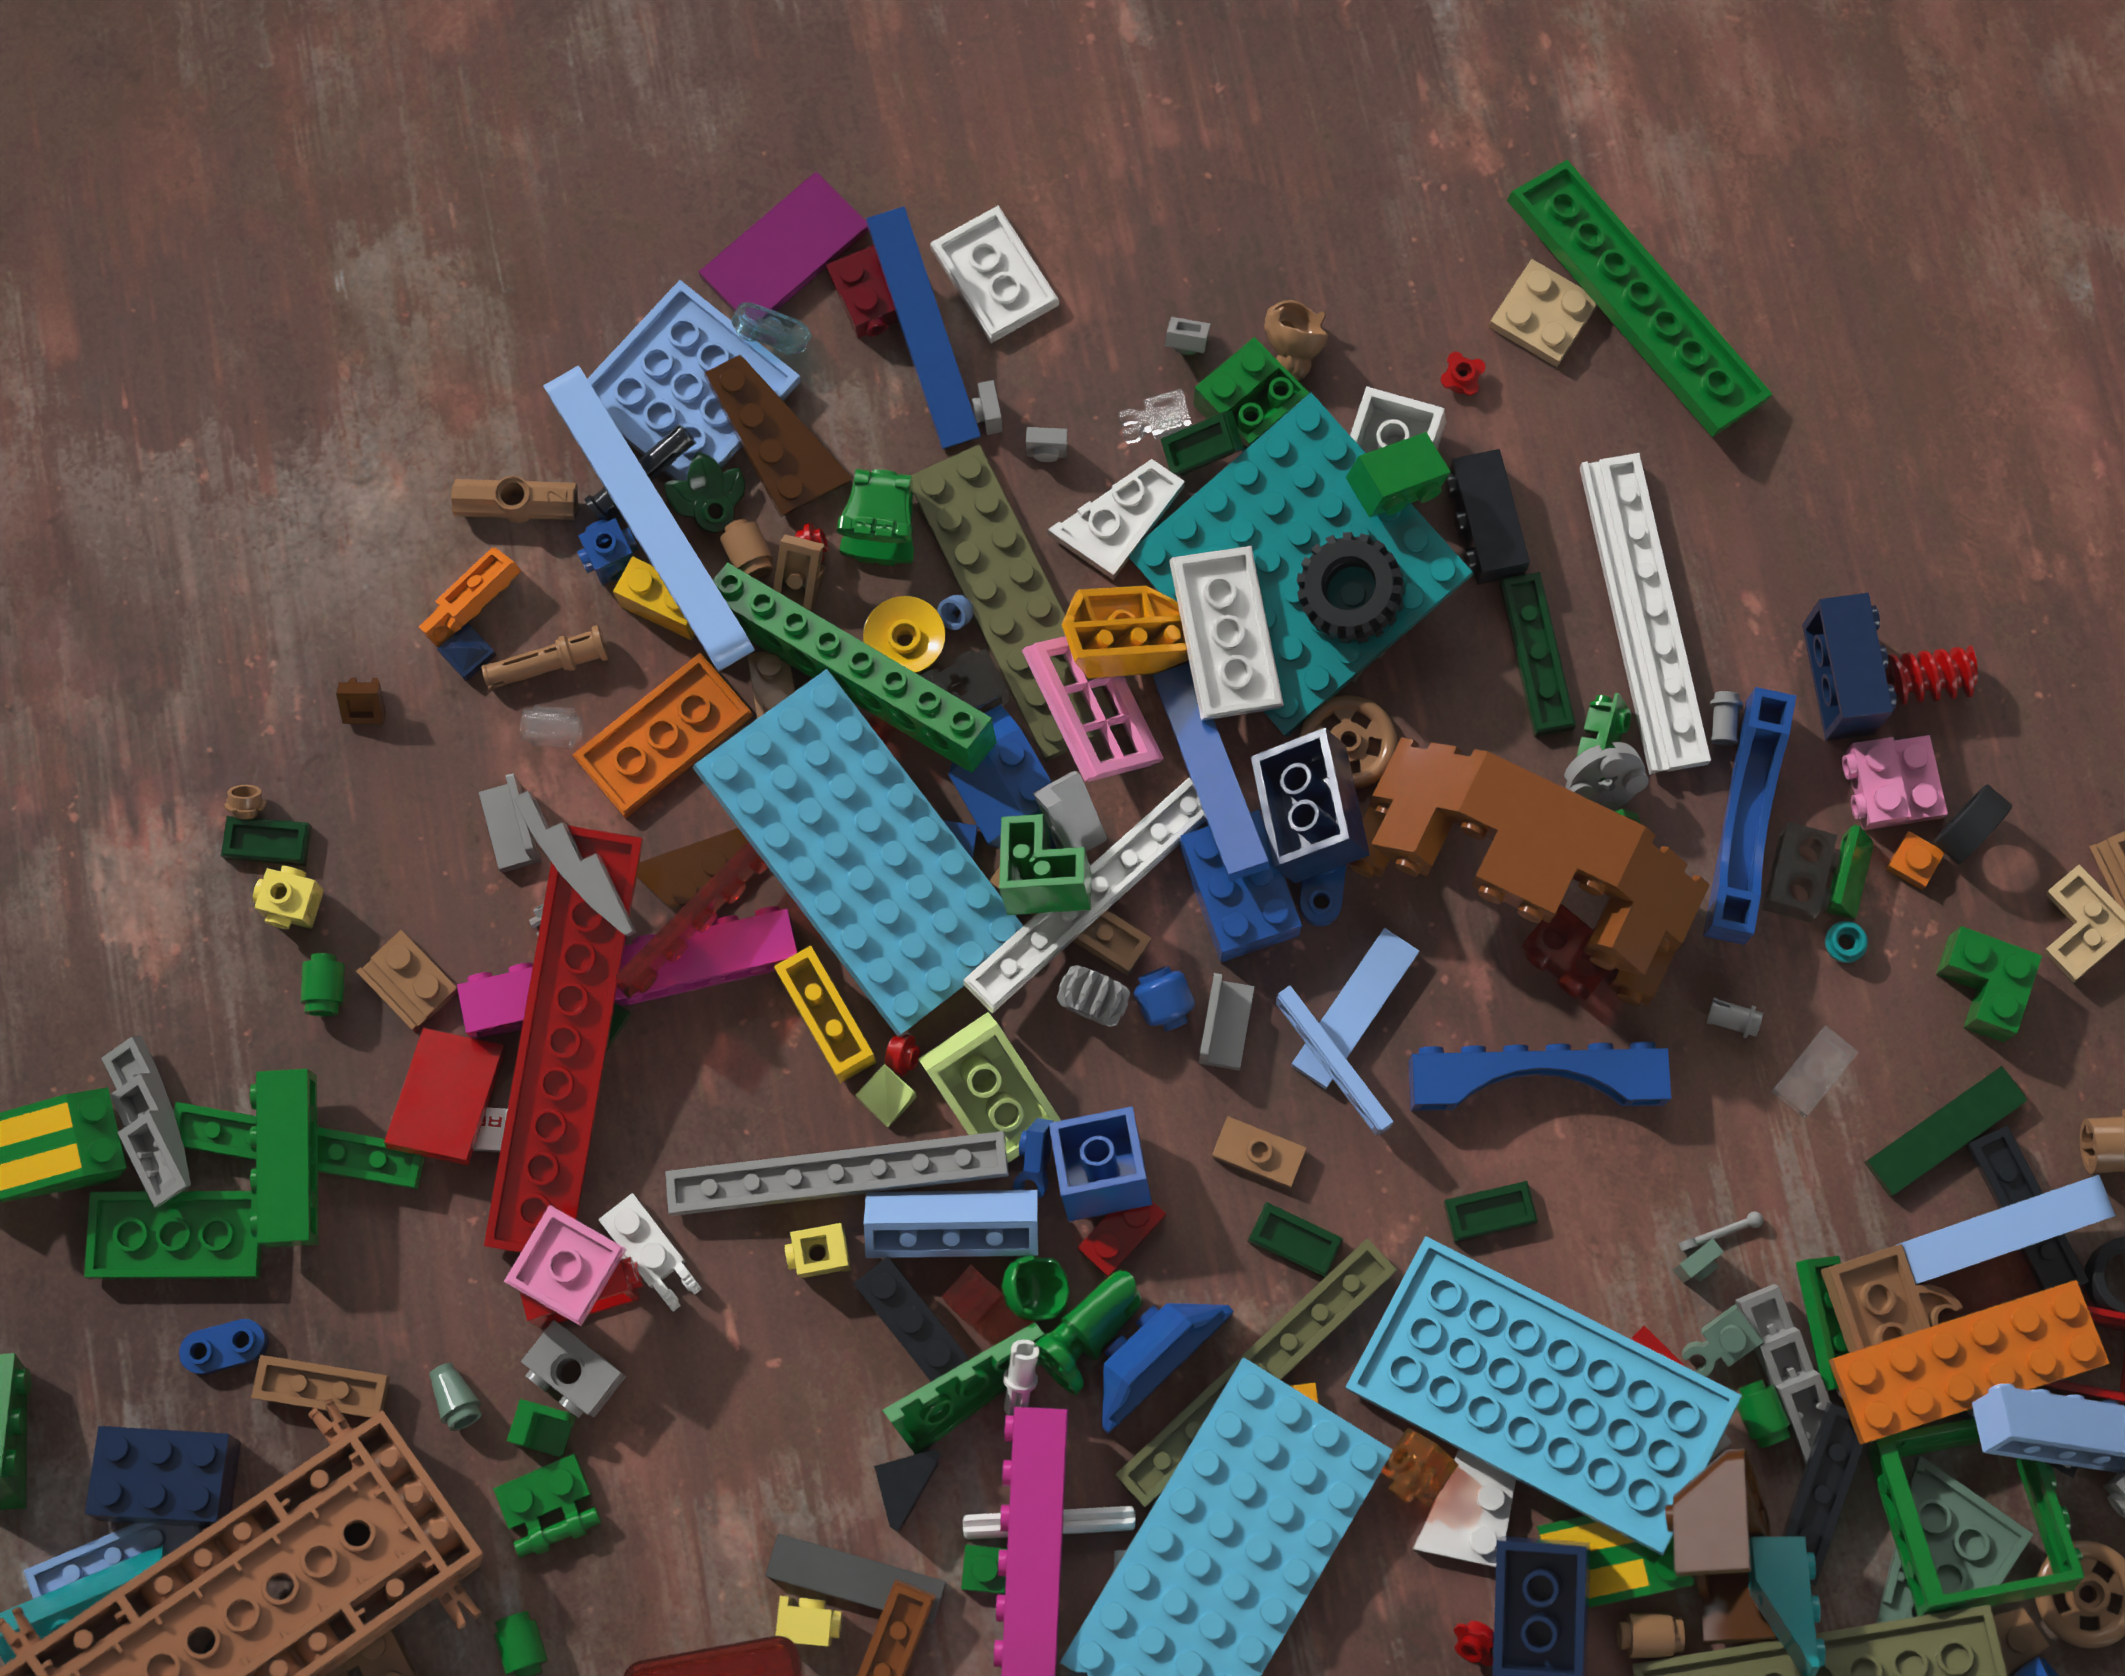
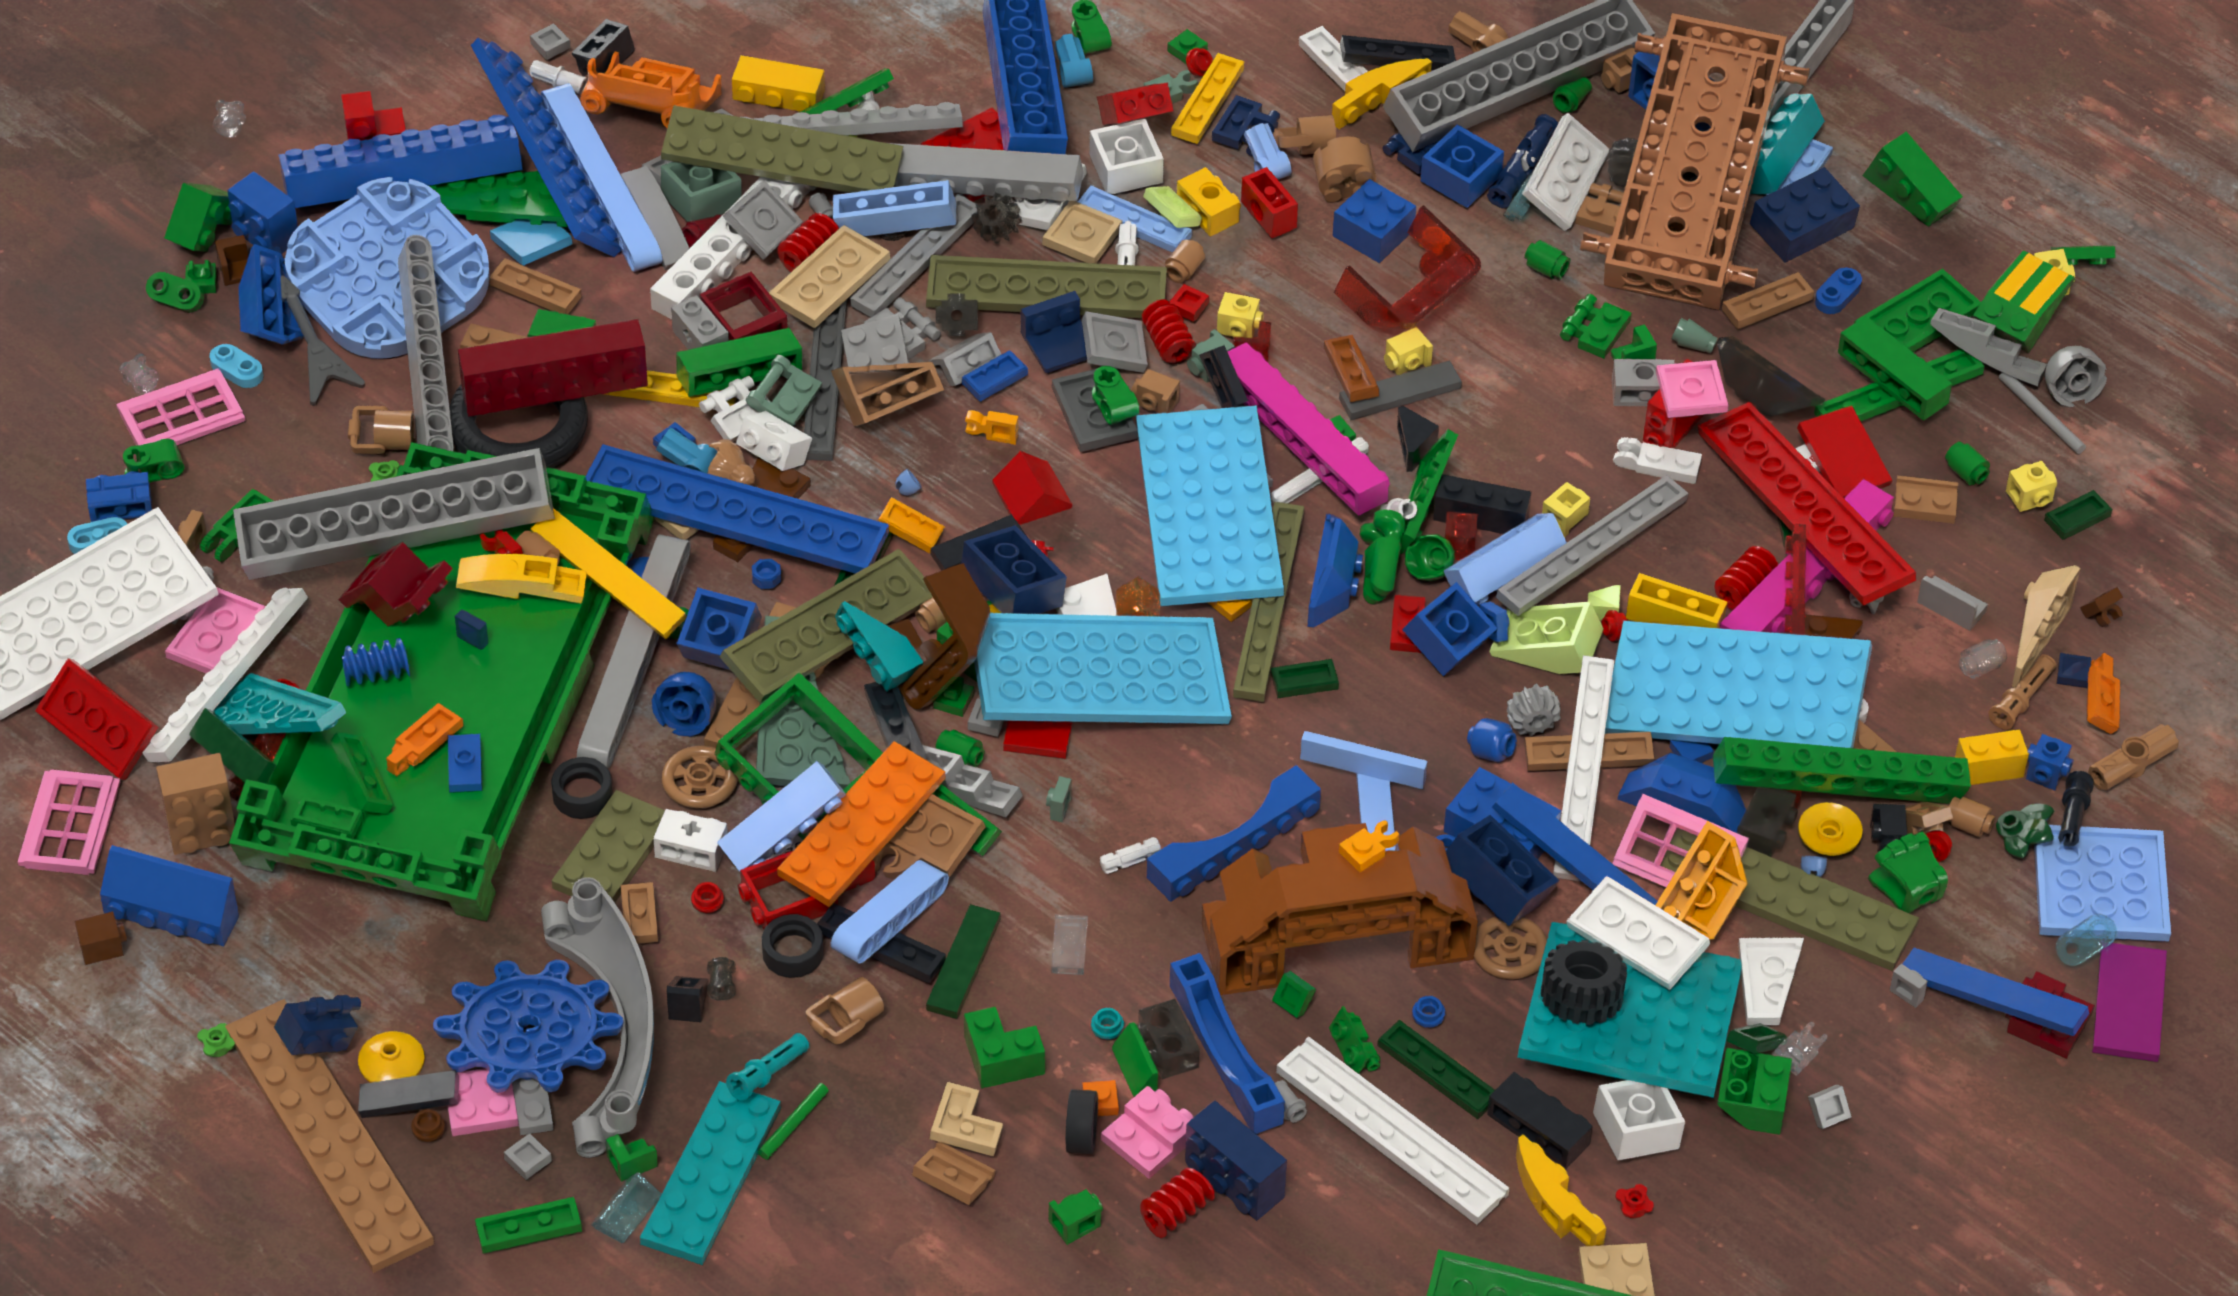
camera: 140 degrees right, 25 degrees down
medium nougat plate [224,785,266,819] -> none
light grey slope [513,791,637,936] -> none
light blue beam [543,365,755,671] -> none
orange tile [572,653,753,819] -> none
reddish brown wing [704,354,853,518] -> none
white tile [930,206,1059,343] -> none
green brick [999,814,1092,915] -> none
light grey plate [1026,427,1067,462] -> none
light grey panel [1033,771,1107,868] -> none
light grey panel [1198,973,1254,1071] -> none
medium nougat plate [1212,1116,1306,1189] -> none
medium nougat piece [1264,300,1329,381] -> none
green brick [1345,432,1451,518] -> none
dark green tile [1443,1181,1538,1243] -> none
light grey plate [1562,742,1649,811] -> none
light grey hinge [1679,1211,1764,1252] -> none
sand green plate [1682,1304,1764,1377] -> none
light grey pin [1706,997,1763,1038] -> none
none -> green brick [1048,1189,1103,1245]
none -> white axle [1100,837,1161,874]
none -> light orange plate [1339,820,1399,872]
none -> blue plate [1412,996,1445,1027]
none -> yellow slope [1516,1135,1606,1246]
none -> red piece [1714,546,1778,611]
none -> clear smoke wedge [1717,336,1826,417]
none -> black brick [1870,804,1907,852]
none -> light grey bar [1999,372,2086,454]
none -> tan wedge [2012,565,2080,688]
none -> light grey cylinder [2045,345,2107,407]

